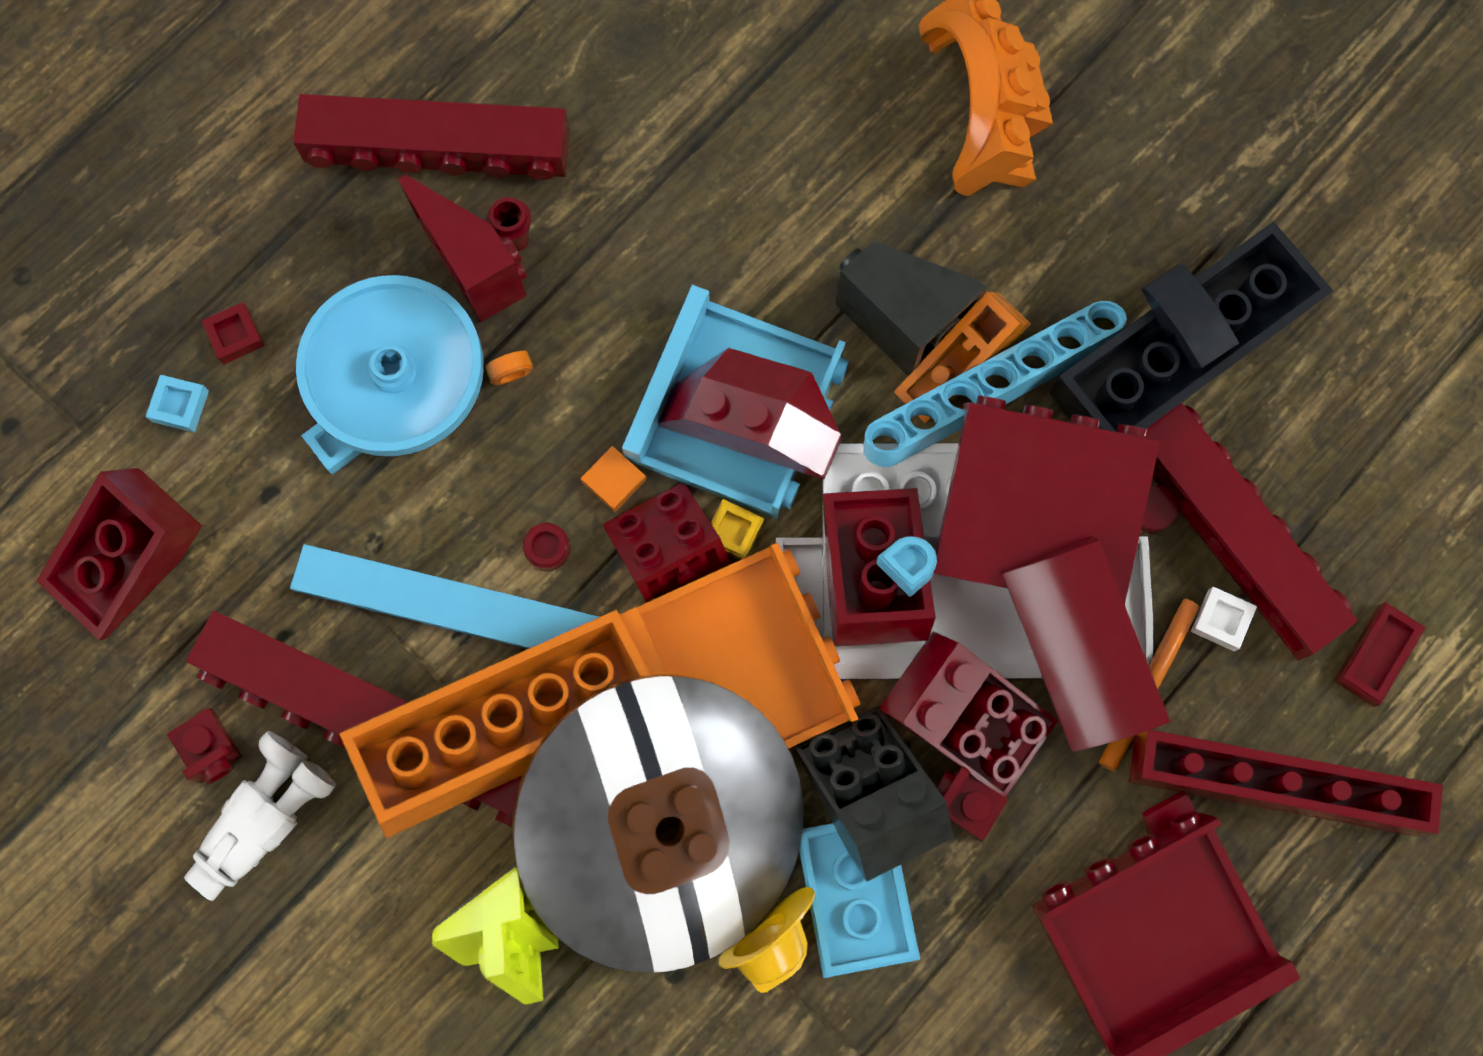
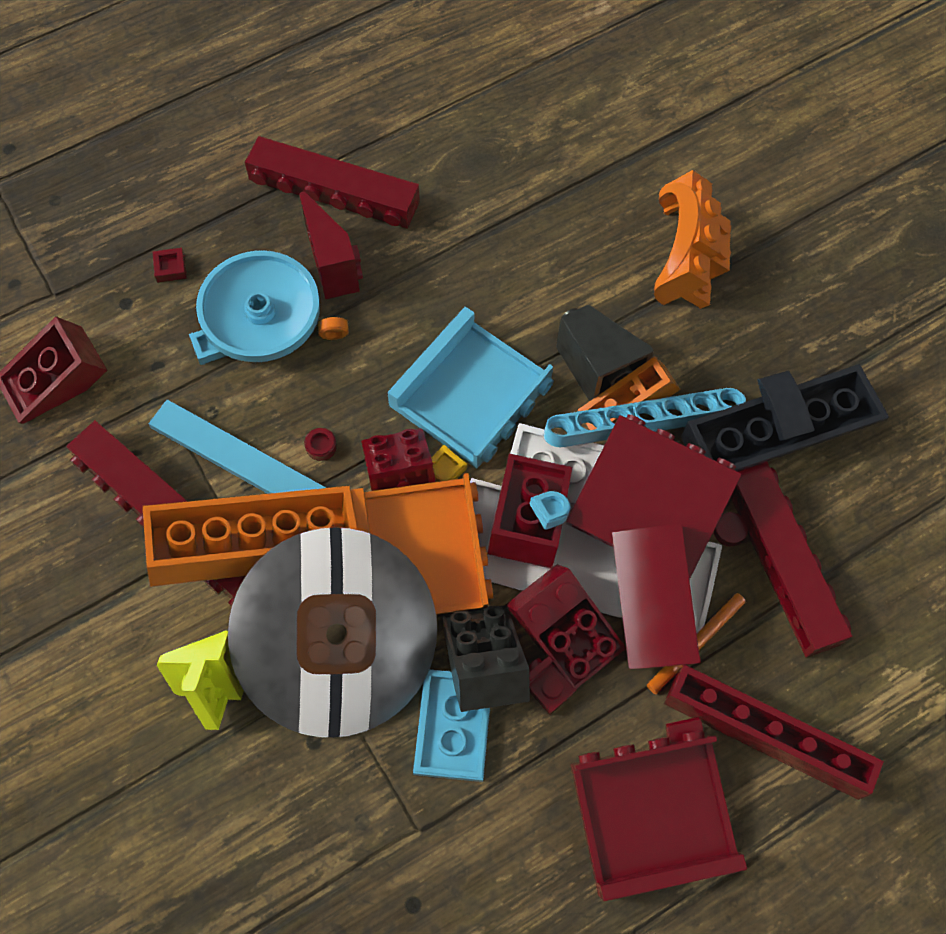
camera: 15 degrees right, 10 degrees down
medium azure tile [145,375,209,433] -> none
dark red bracket [167,708,243,784] -> none
white piece [184,731,336,901] -> none
dark red cone [486,197,532,251] -> none
orange tile [580,446,646,512] -> none
dark red wedge [658,348,842,480] -> none
yellow piece [719,887,815,993] -> none
white plate [1191,587,1257,651] -> none
dark red tile [1333,602,1426,707] -> none

